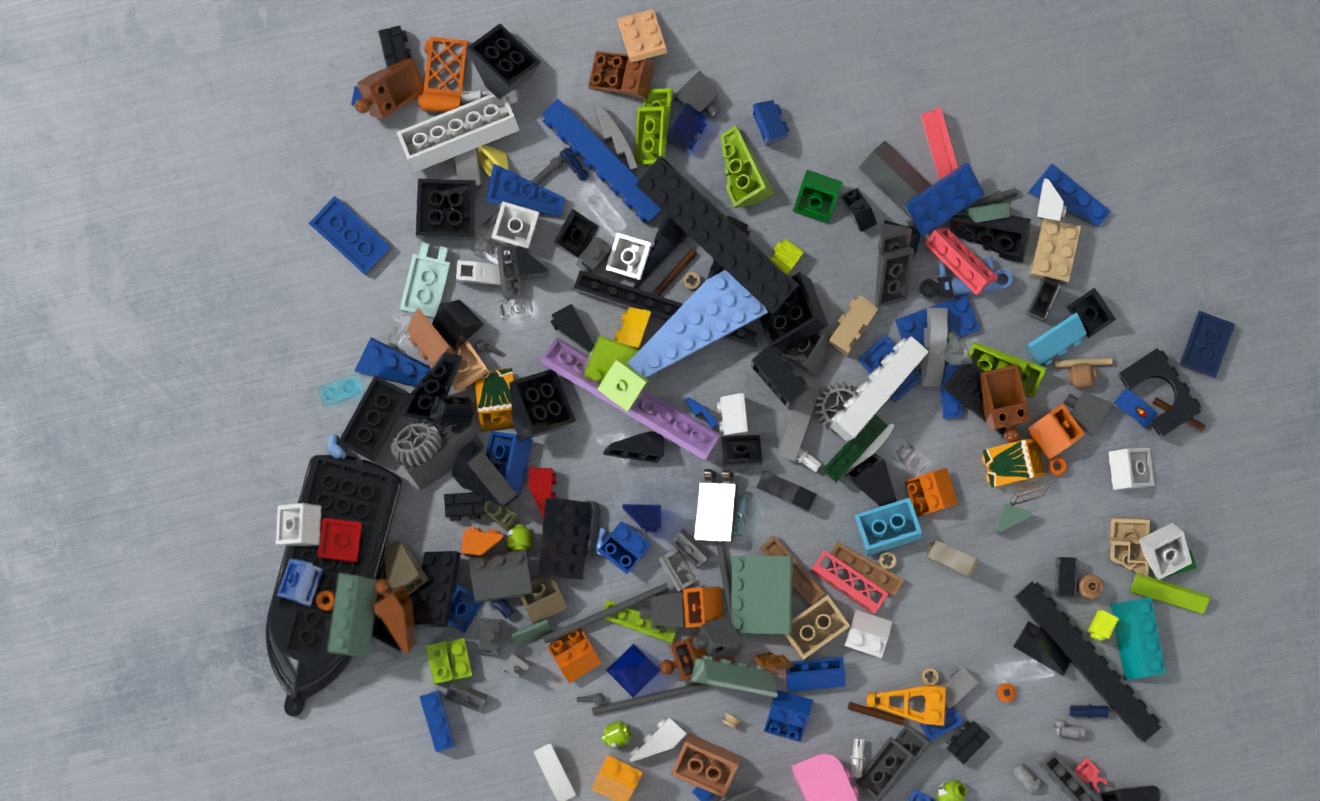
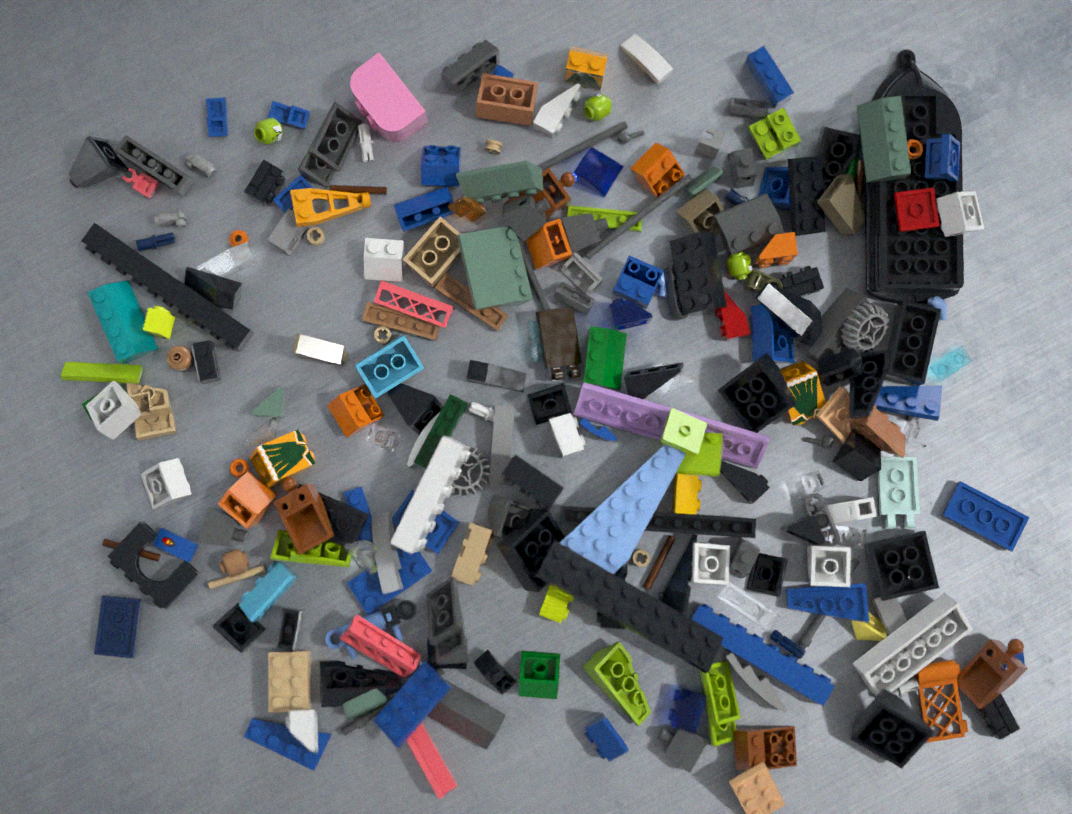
camera: 160 degrees right, 0 degrees up
dark orange slope [374,579,416,655] -> none
none -> green slope [583,326,627,390]

